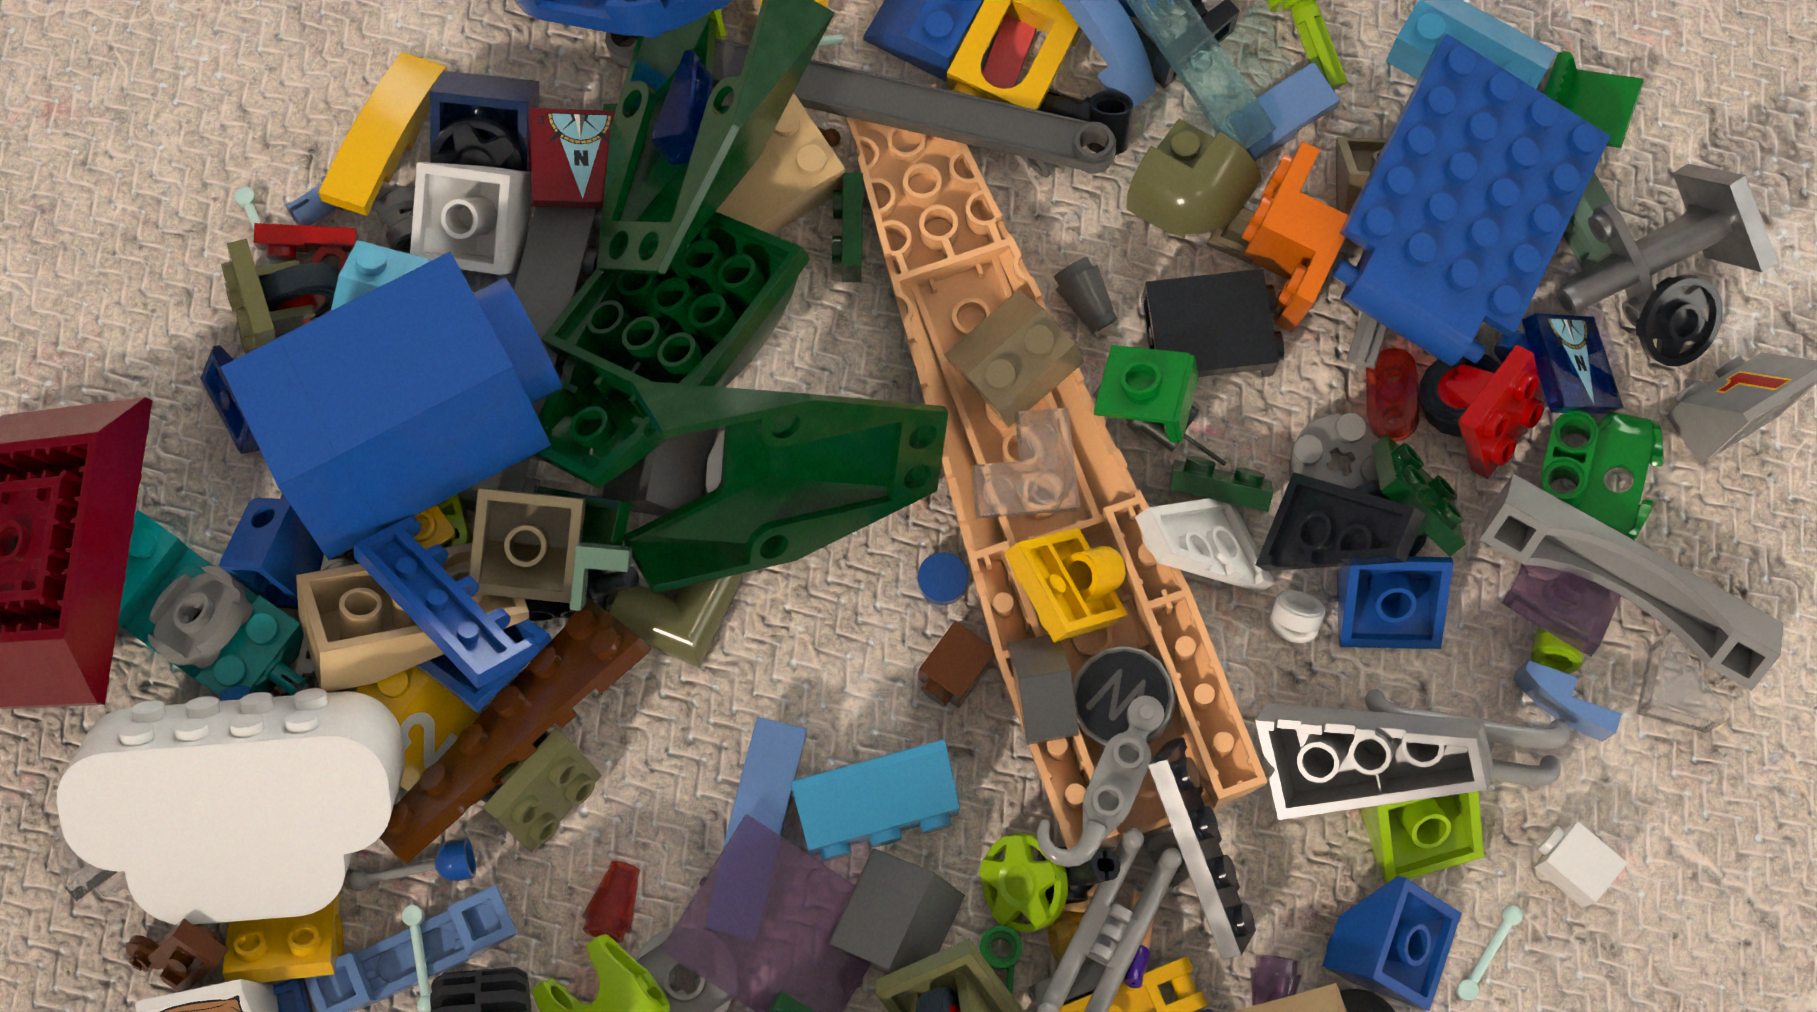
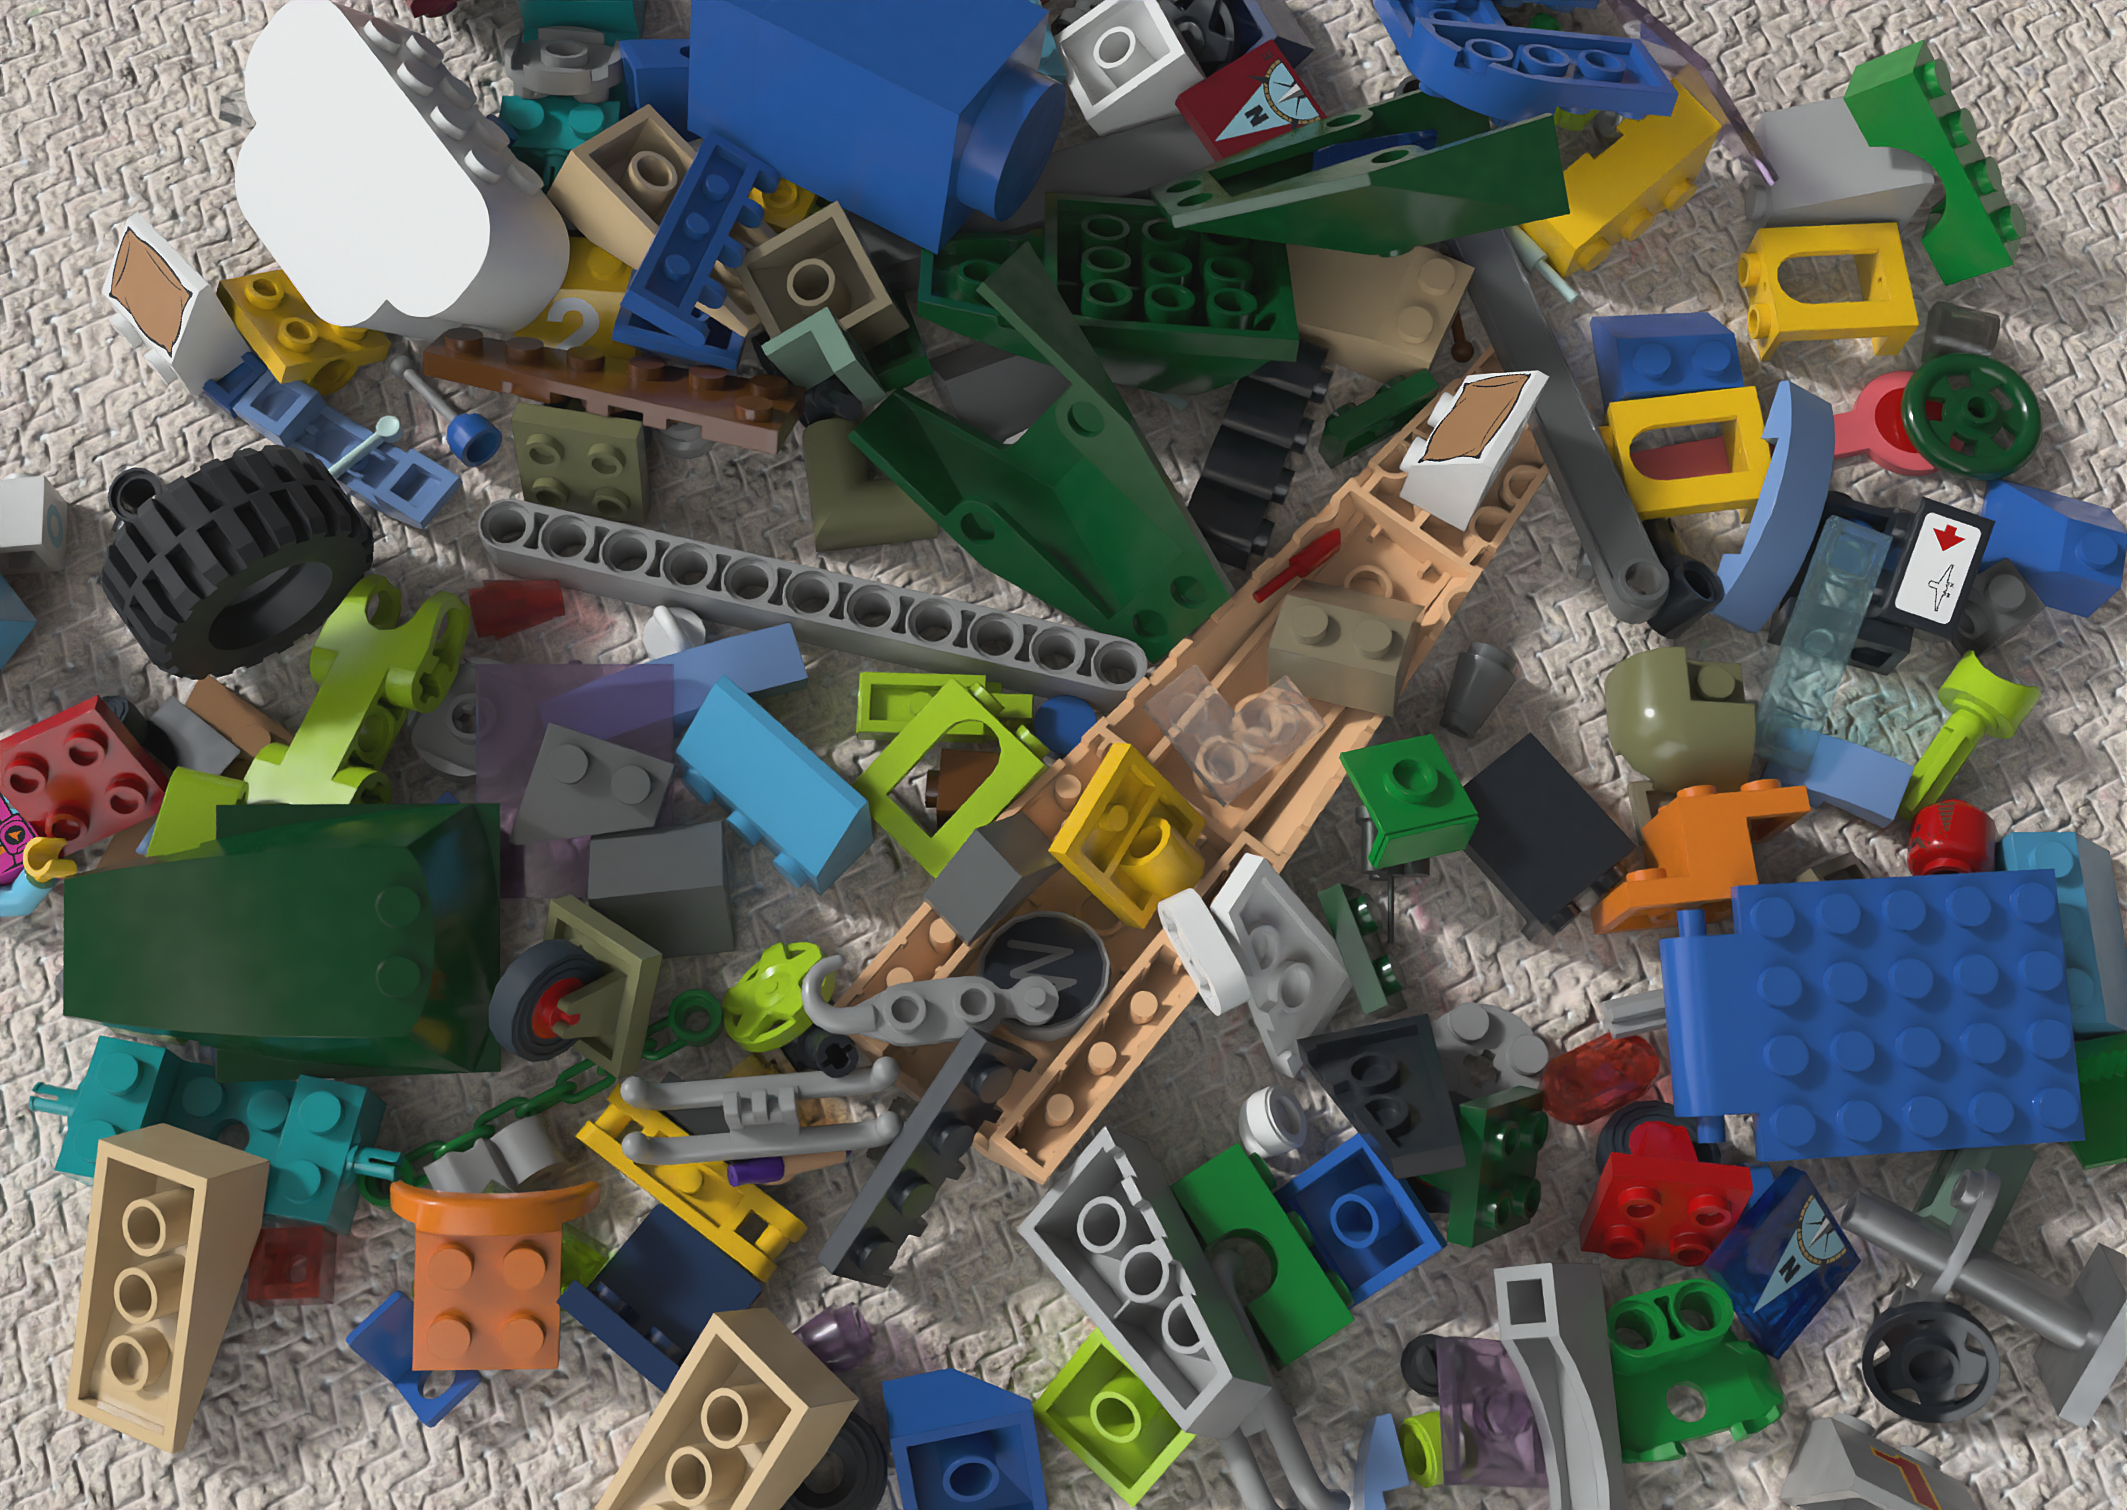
camera: 55 degrees right, 5 degrees down
reddish brown hinge [125,919,228,992] -> none
none -> light grey beam [478,499,1147,713]
none -> dark grey wing [508,722,678,845]
none -> white tile [643,606,708,661]
none -> lime panel [851,677,1050,879]
none -> lime hinge [856,672,1034,743]
none -> white beam [1158,888,1251,1016]
none -> green arch [1169,1142,1355,1372]
none -> black brick [1187,339,1334,571]
none -> red piece [1252,528,1341,604]
none -> white slope [1399,370,1549,531]
none -> black piece [1400,1334,1462,1397]
none -> red head [1906,799,1998,876]

